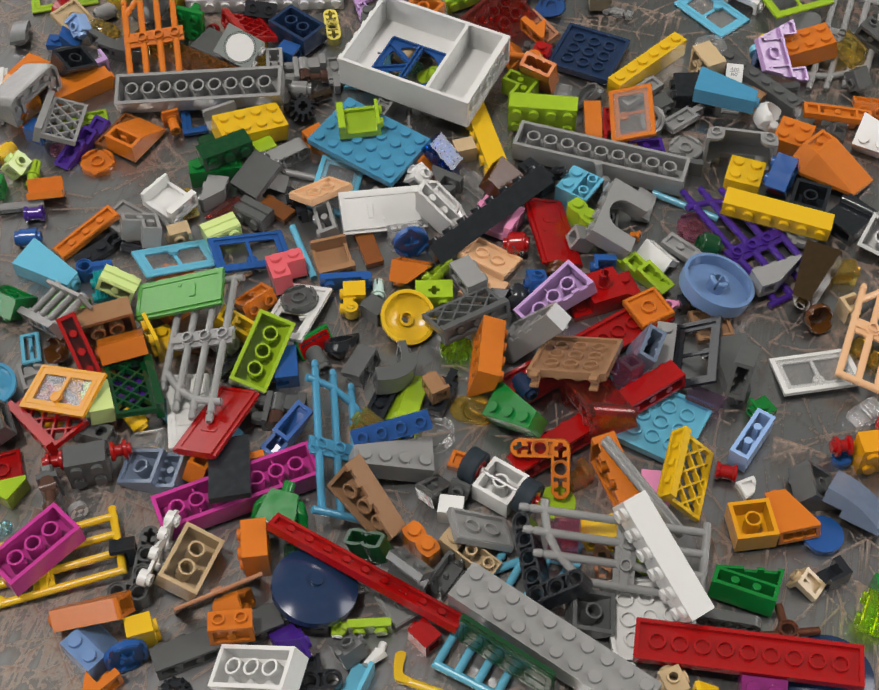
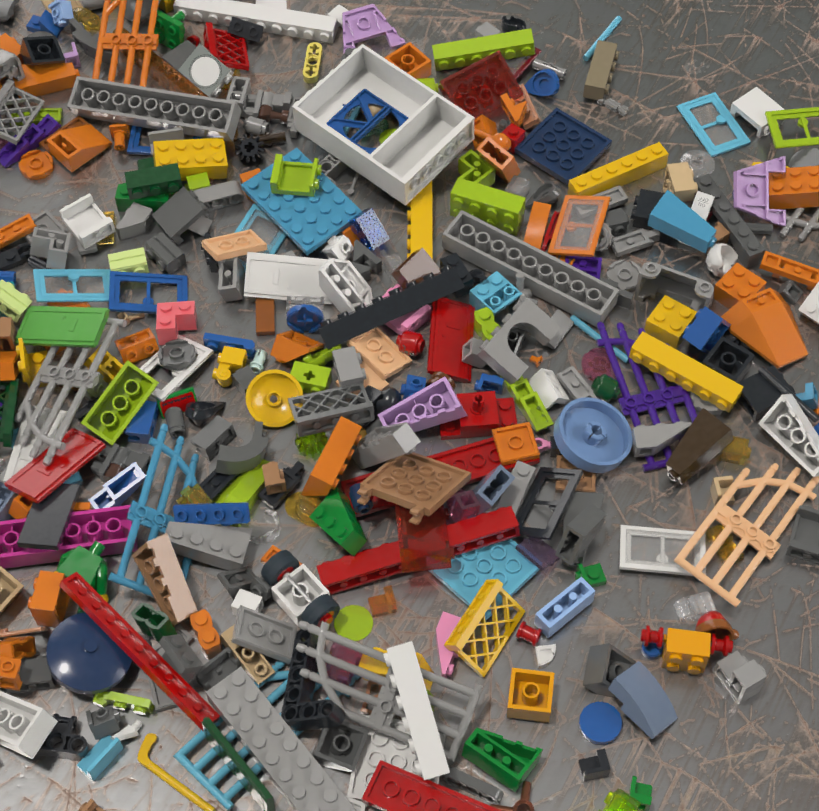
camera: 15 degrees right, 5 degrees up
tan brick [164,220,193,245] -> none
clear red piece [204,196,241,219] -> none
dark orange tile [261,194,296,225] -> none
dark blue brick [268,4,327,56] -> none
dark purple slope [268,623,312,658] -> none
blue brick [277,39,302,62] -> none
light grey bar [281,169,325,181] -> none
medium azure bar [289,224,318,281] -> none
medium nougat panel [310,234,356,280] -> none
red brick [407,617,442,657] -> none
tan brick [450,136,477,164] -> none
orange beam [510,438,571,499] -> none
orange wedge [589,431,639,507] -> none
light grey axle [601,436,684,538] -> none
orange slope [764,489,821,545] -> none
tan bracket [786,567,826,601] -> none
reddish brown hair [804,303,834,334] -> none

